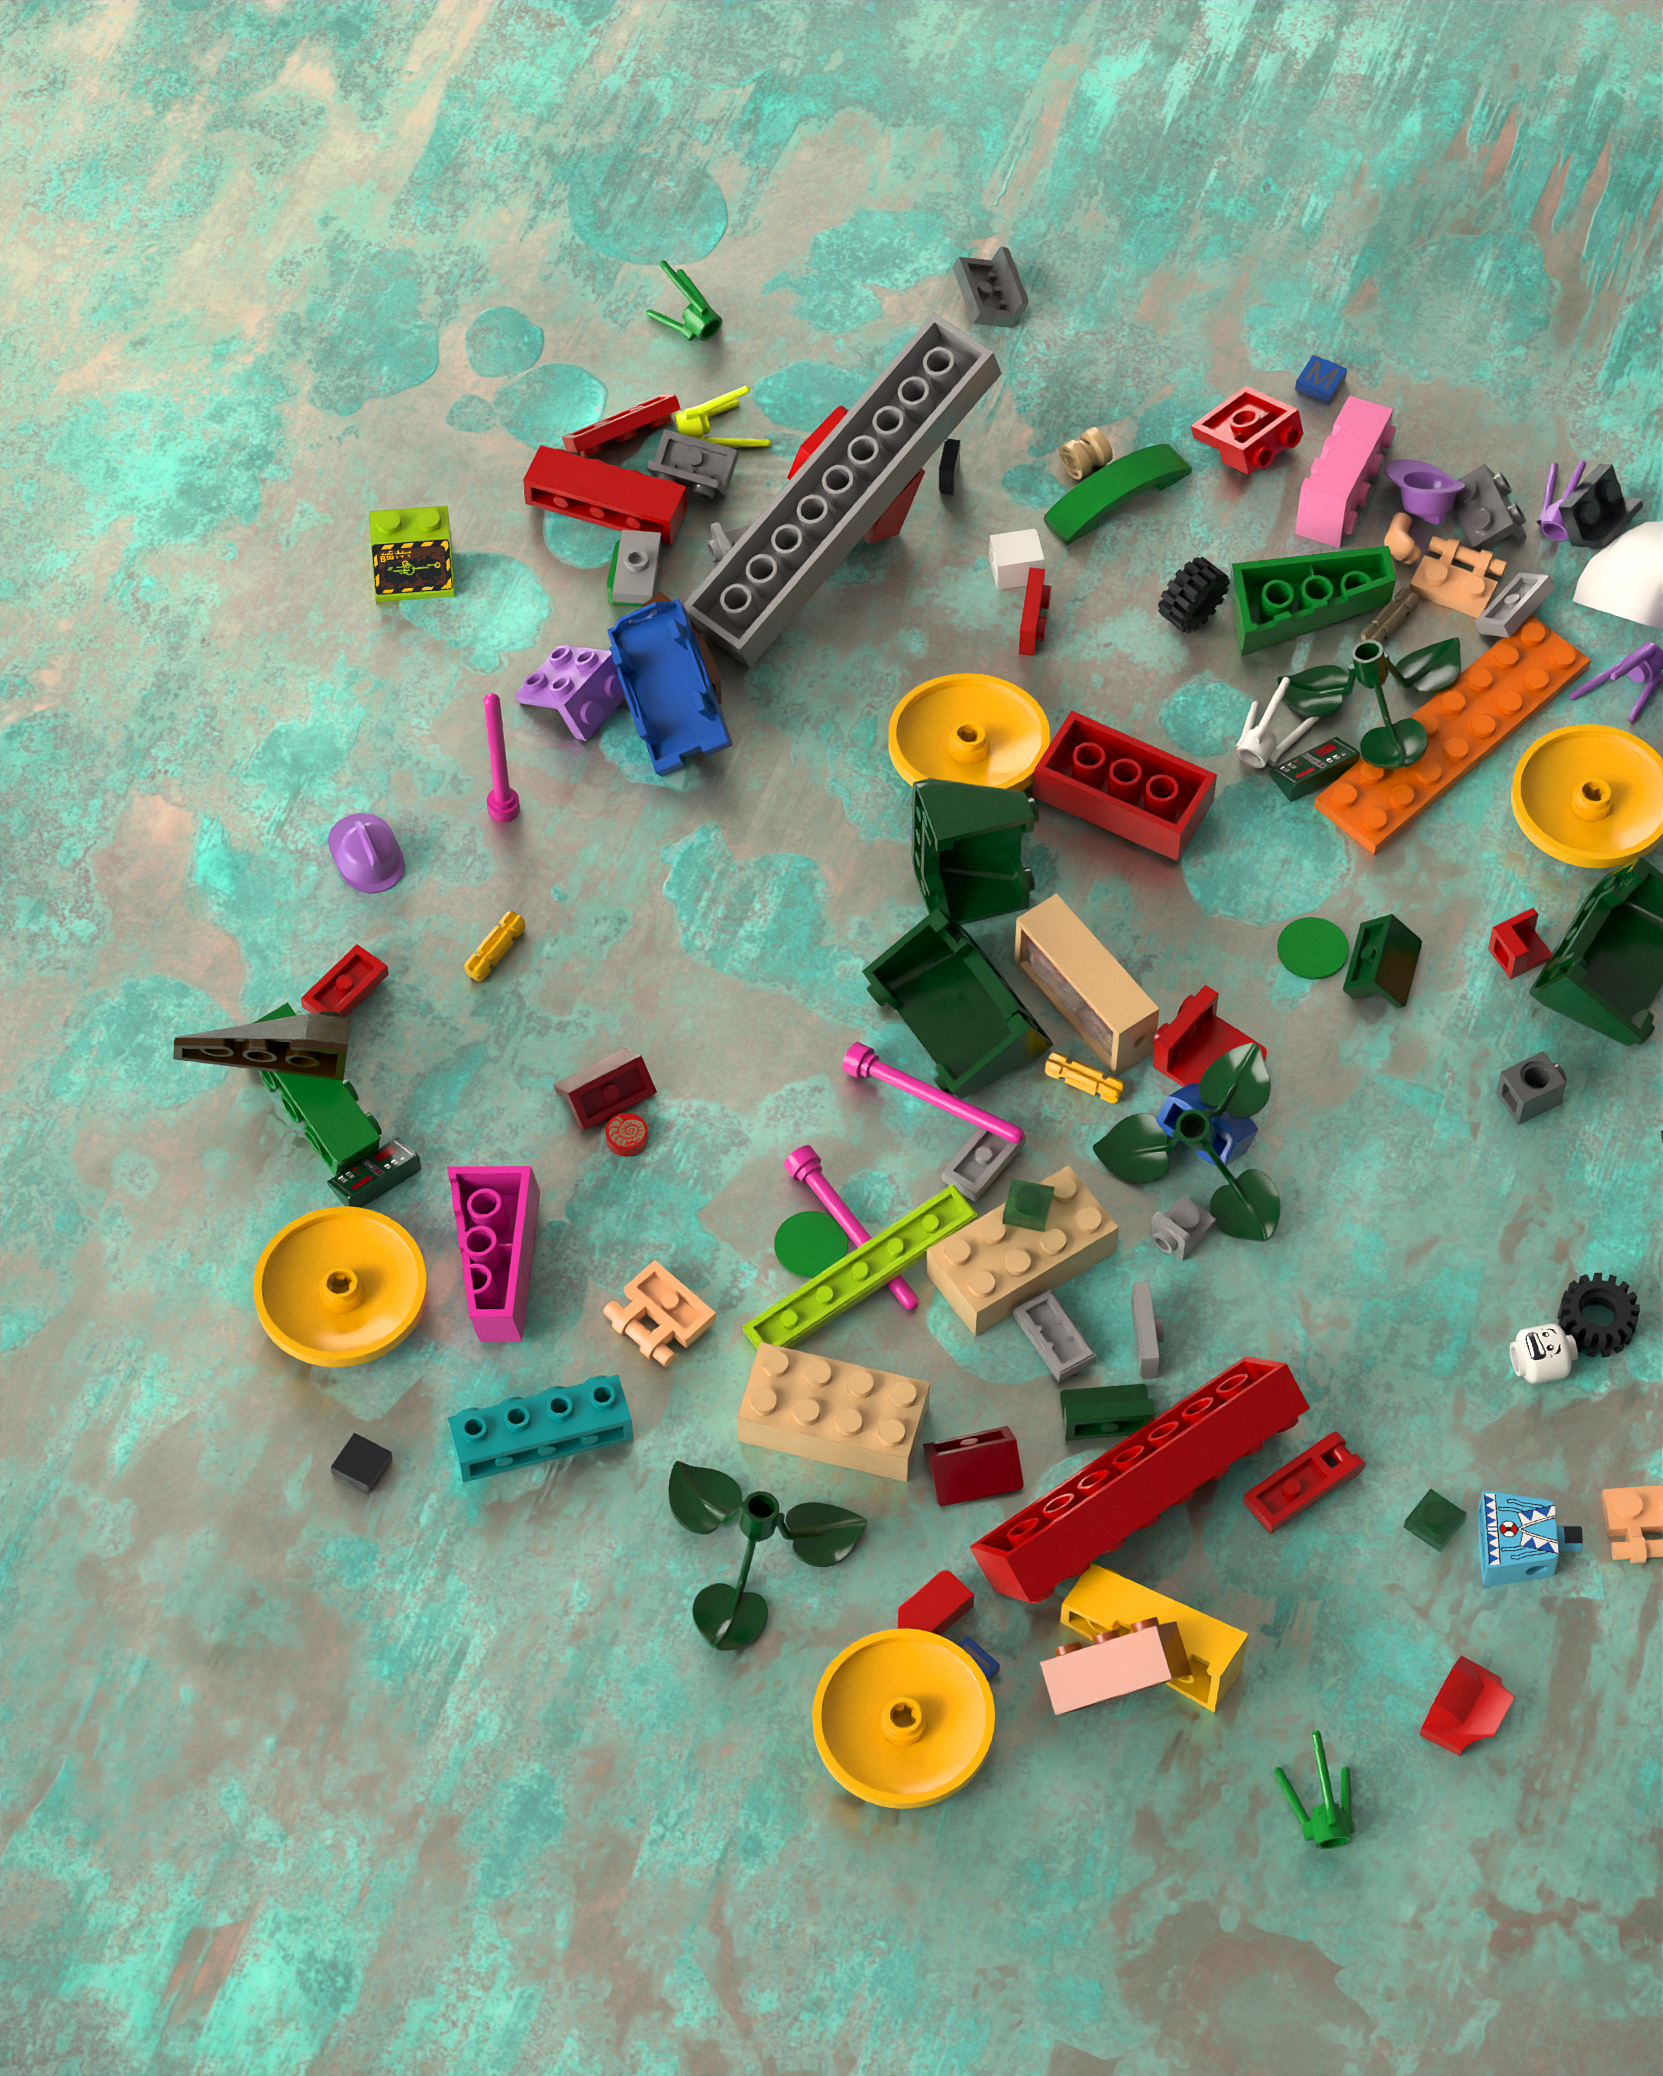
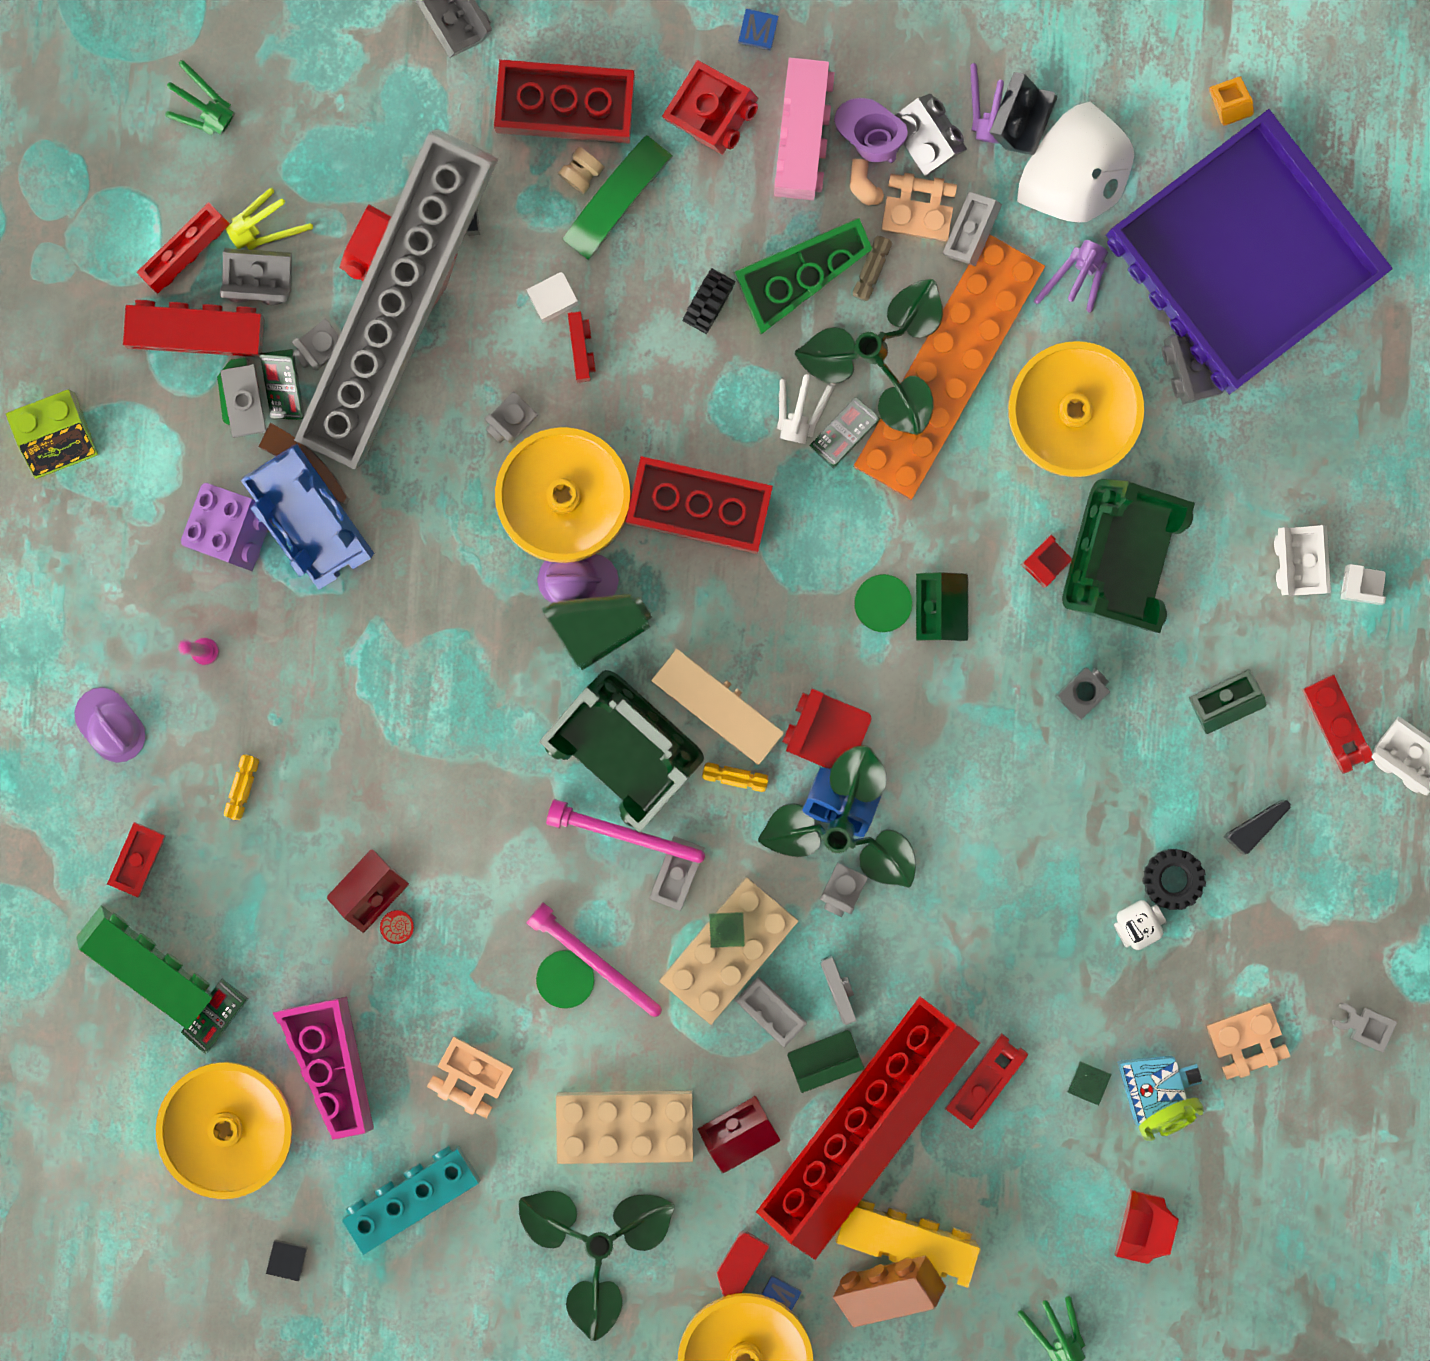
camera: 15 degrees left, 30 degrees up
dark brown wedge [173,1011,351,1081] -> none
lime tile [741,1184,979,1351] -> none
none -> slope [260,349,304,420]
none -> light grey bracket [485,391,538,444]
none -> red brick [494,59,635,144]
none -> lime tile [1138,1098,1204,1141]

